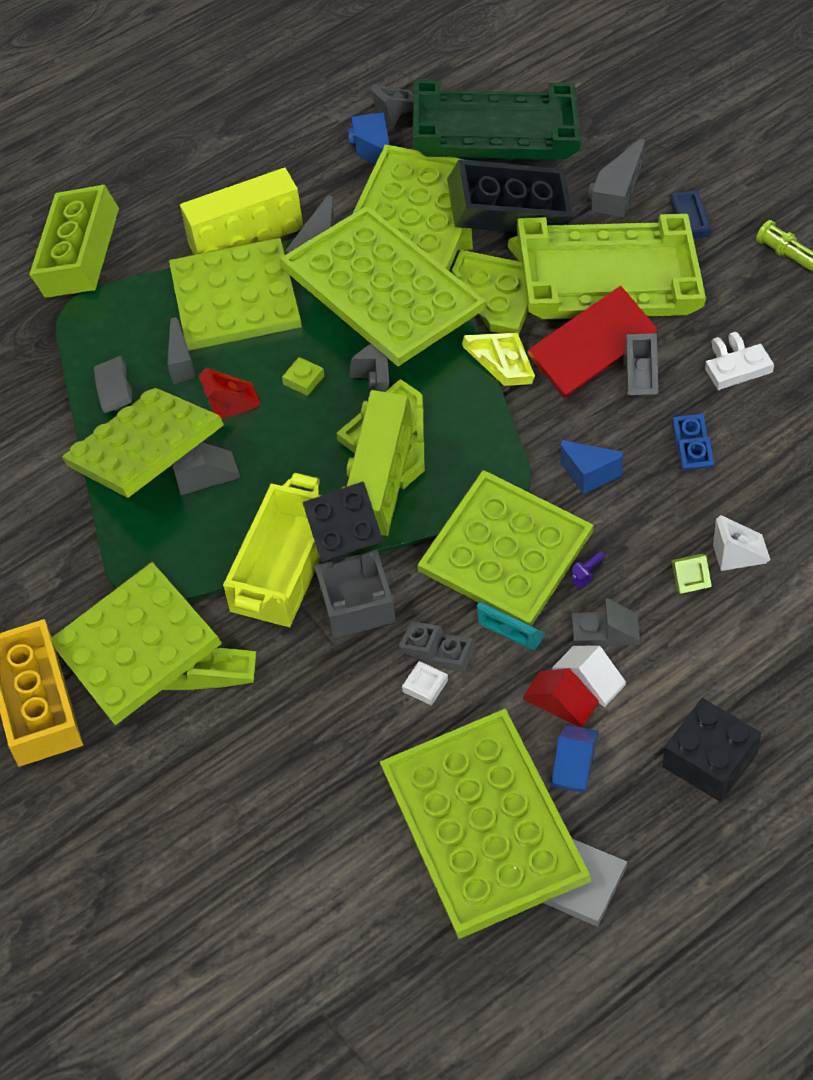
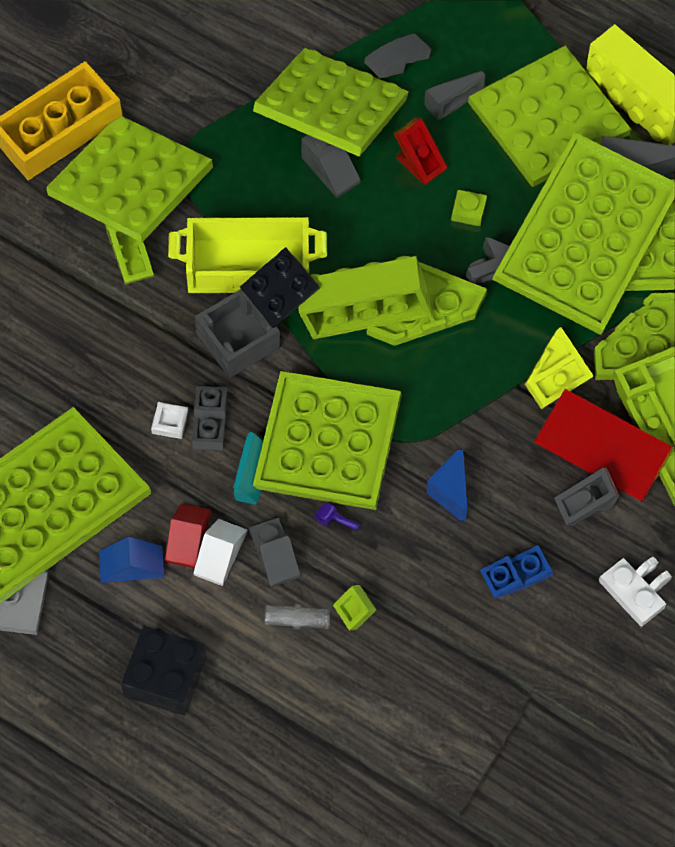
camera: 65 degrees right, 10 degrees up
white slope [713,515,770,571] -> none
none -> clear pin [265,604,330,630]

